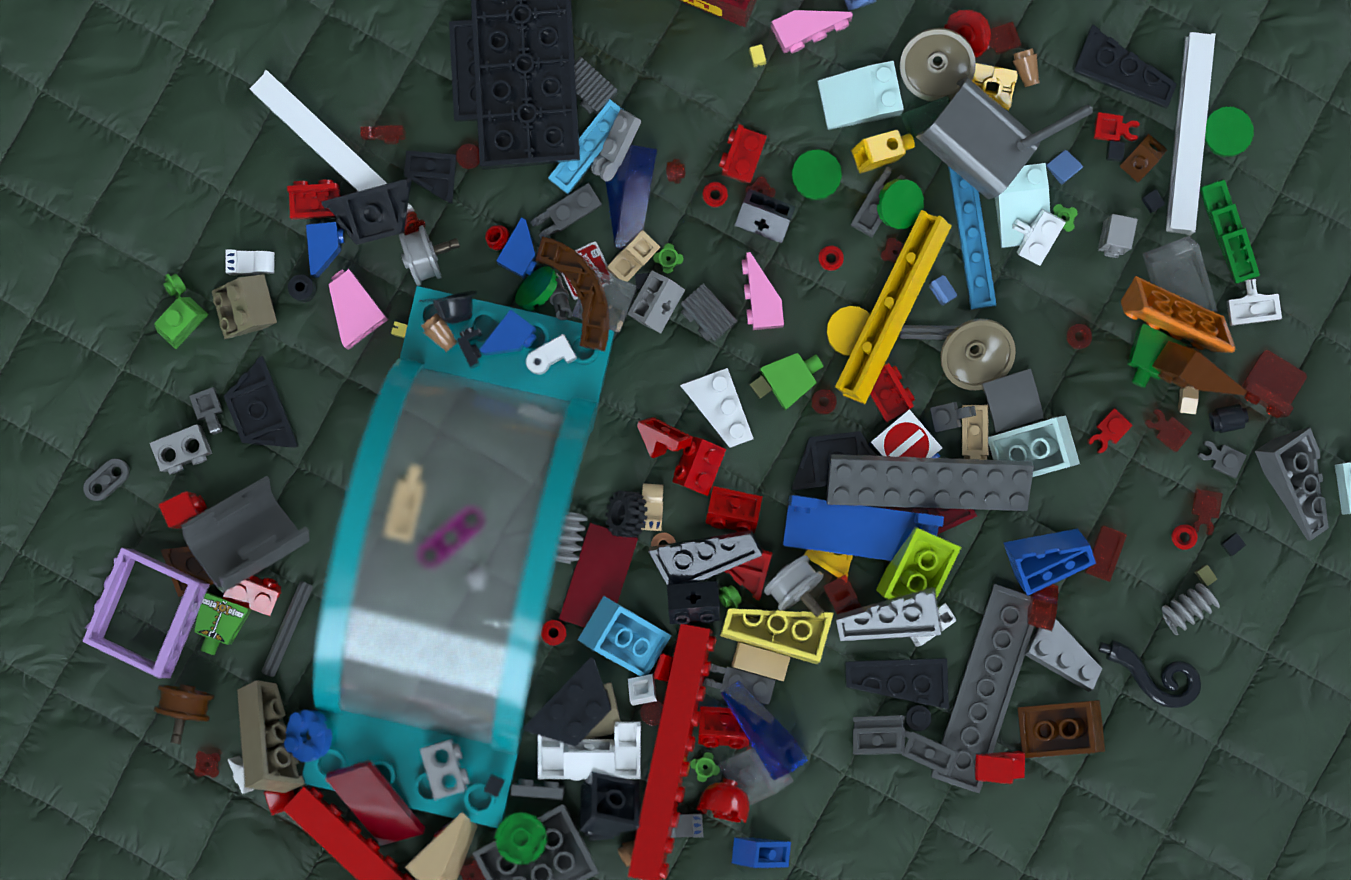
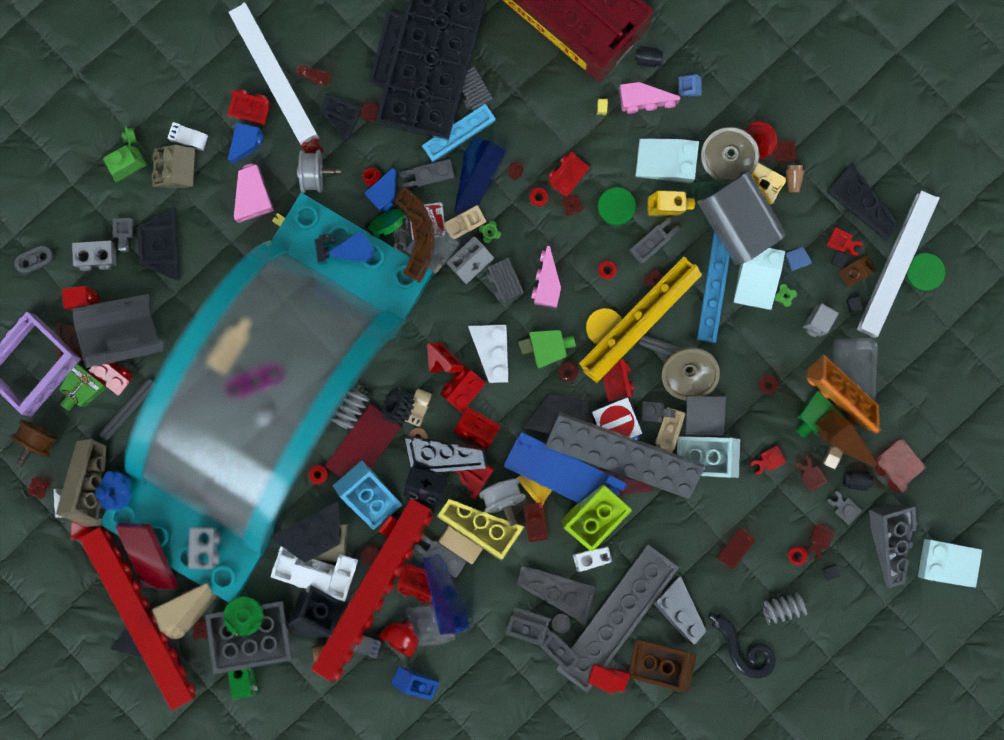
camera: 20 degrees right, 0 degrees up
black brick [288,275,316,303] -> none
black wing [321,178,411,245] -> none
black piece [419,291,477,324] -> none
medium nougat cone [421,313,458,352] -> none
black piece [484,773,506,797] -> none
dark grey plate [511,779,565,799] -> none
white leg [526,335,577,374] -> none
light grey hinge [591,109,641,182] -> none
white plate [628,674,657,706] -> none
bright green plate [690,752,720,782] -> none
bright green plate [719,585,742,609] -> none
brick [735,189,796,243] -> none
wing [836,587,942,641] -> none
green tile [877,179,924,229] -> none
medium blue slope [929,276,957,305] -> none
blue wedge [1004,529,1096,596] -> none
white plate [1012,209,1066,265] -> none
dark grey bar [1017,105,1093,151] -> none
clear red slope [1027,584,1058,631] -> none
olive piece [1194,565,1217,586] -> none
green slope [1200,179,1260,284] -> none
white plate [1227,279,1282,326] -> none

